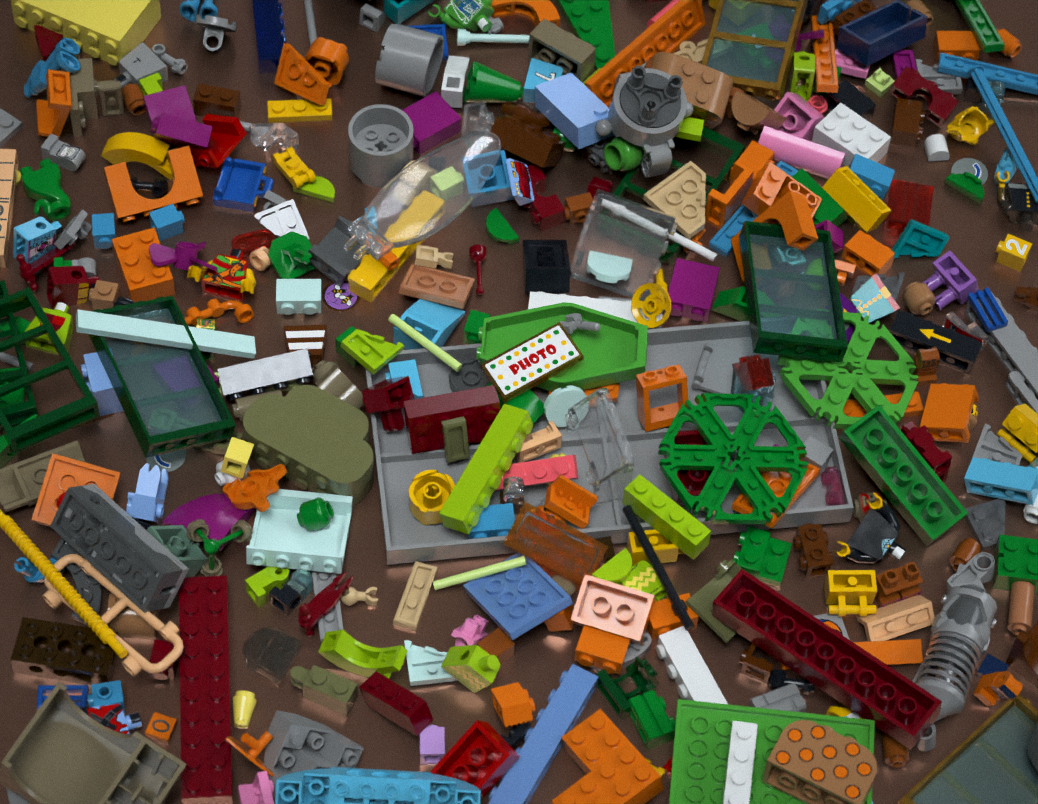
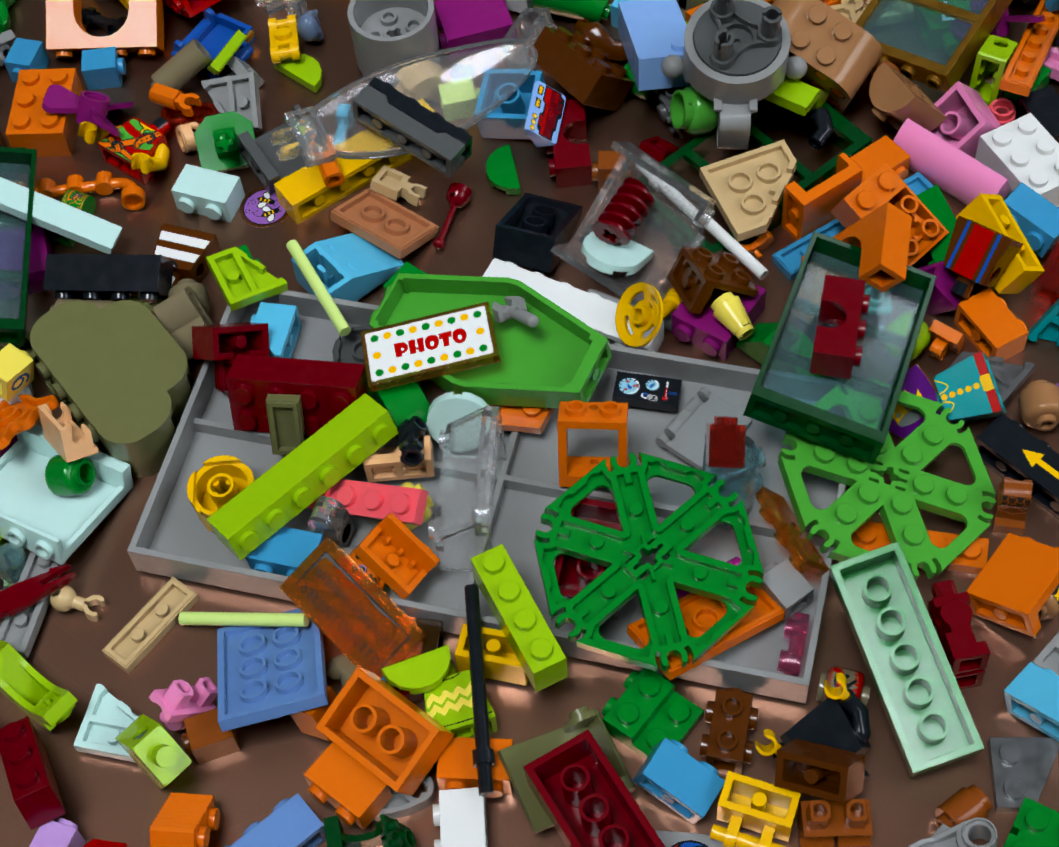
camera: 30 degrees right, 0 degrees up
none -> light nougat hinge [38,402,99,463]
none -> orange bar [148,82,202,117]
none -> dark tan brick [151,38,213,90]
none -> lime tile [207,29,246,75]
none -> sand blue piece [296,9,325,42]
none -> dark grey piece [353,77,472,178]
none -> black bar [395,416,428,467]
none -> dark red piece [593,177,655,245]
none -> black tile [612,371,682,413]
none -> dark azure brick [632,738,725,824]
none -> reddish brown bracket [667,246,759,314]
none -> light yellow cone [711,292,755,341]
none -> clear orange tile [755,486,829,577]
none -> reddish brown brick [774,738,866,804]
none -> black arm [808,107,834,150]
none -> dark red arch [809,275,870,379]
none -> torso [944,216,1023,299]

